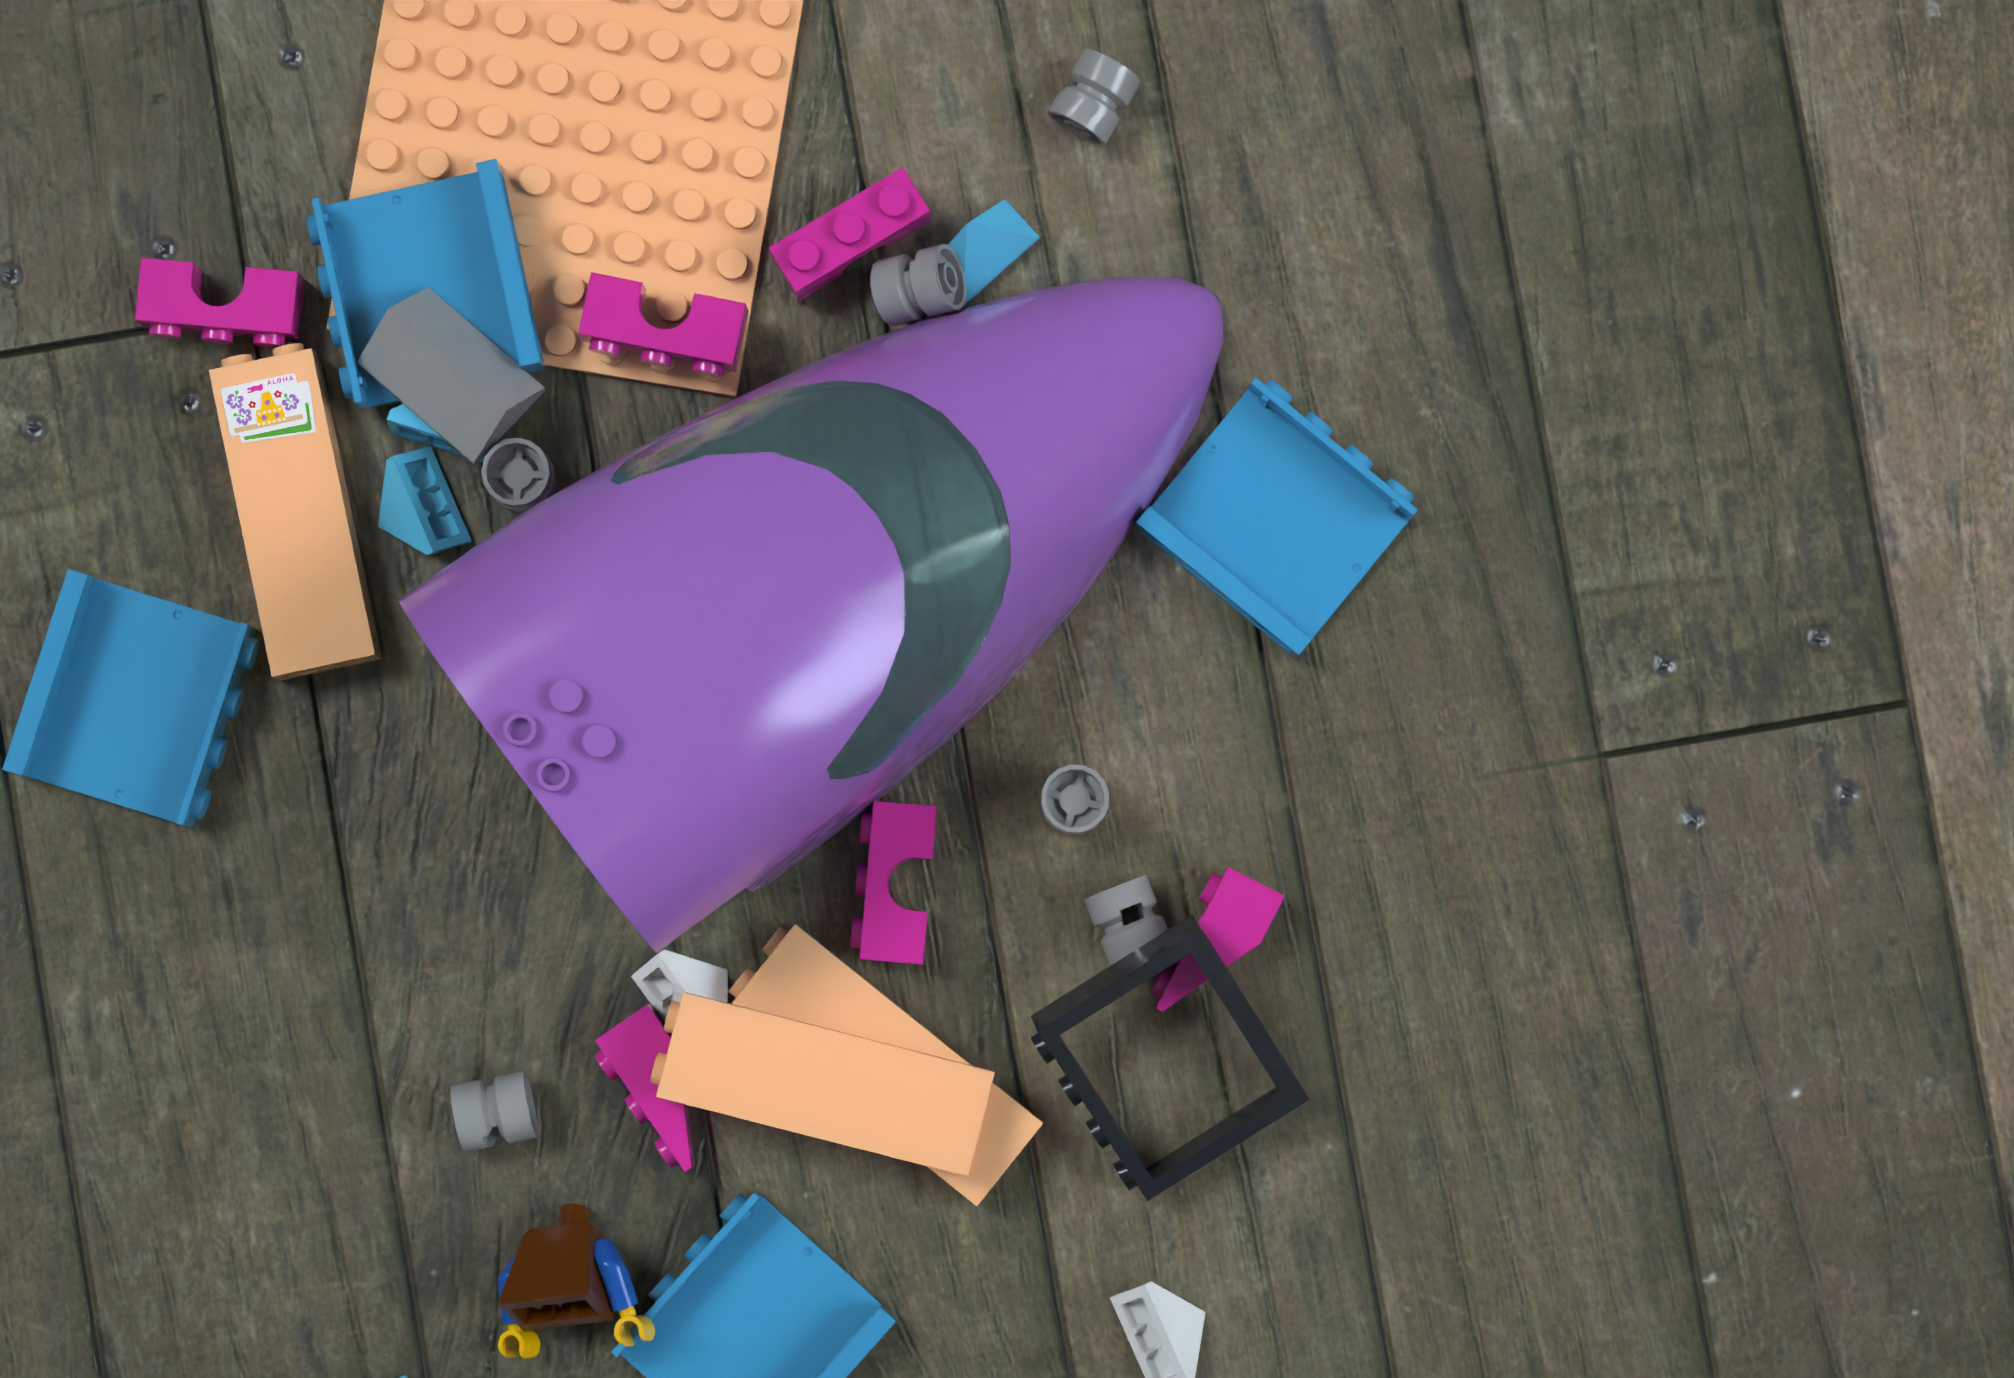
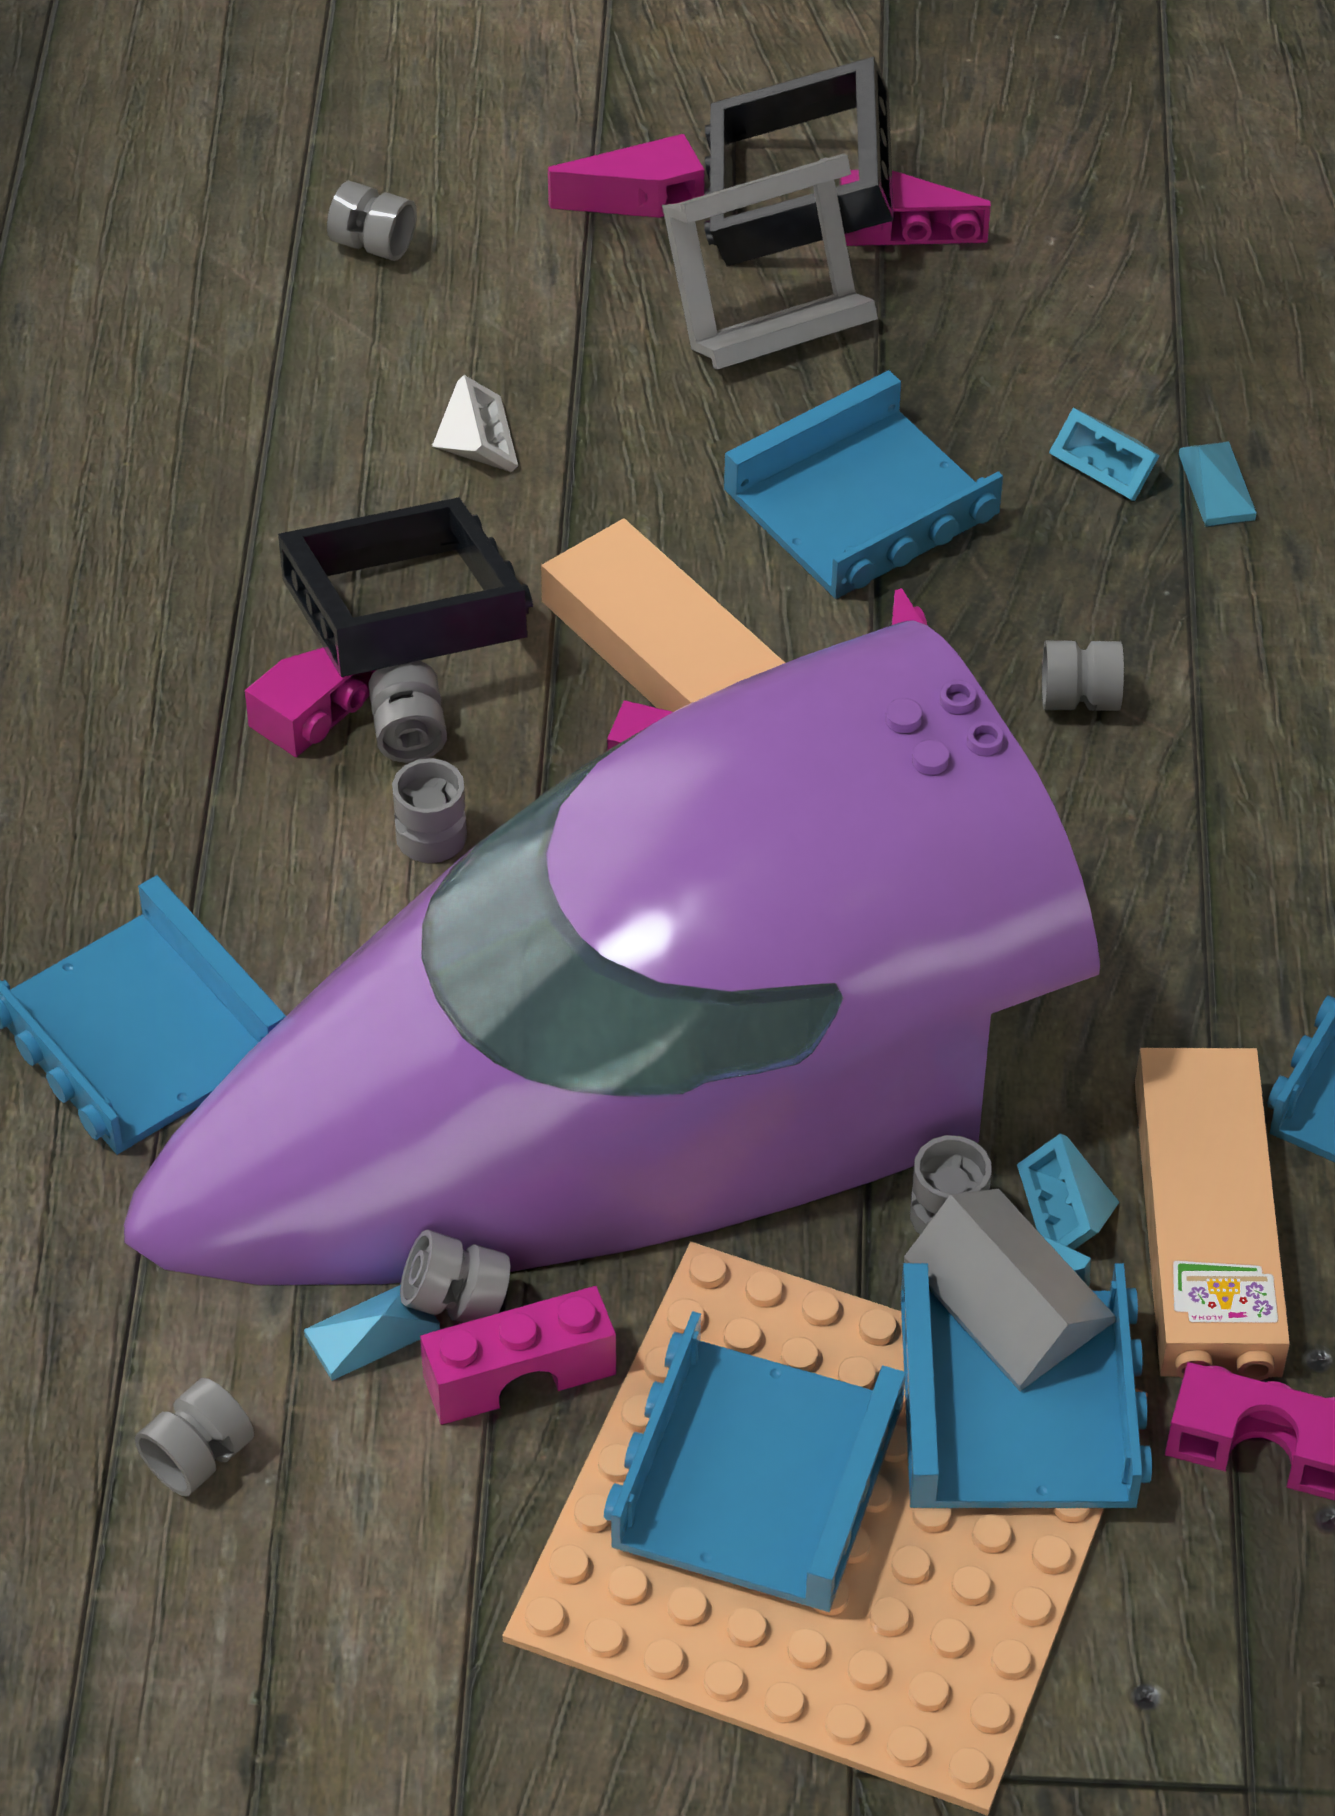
camera: 165 degrees left, 35 degrees down
reddish brown torso [498,1203,655,1359] -> none
dark pink arch [578,272,749,377] -> none
light nougat brick [650,992,995,1177] -> none
none -> dark azure panel [604,1311,906,1613]

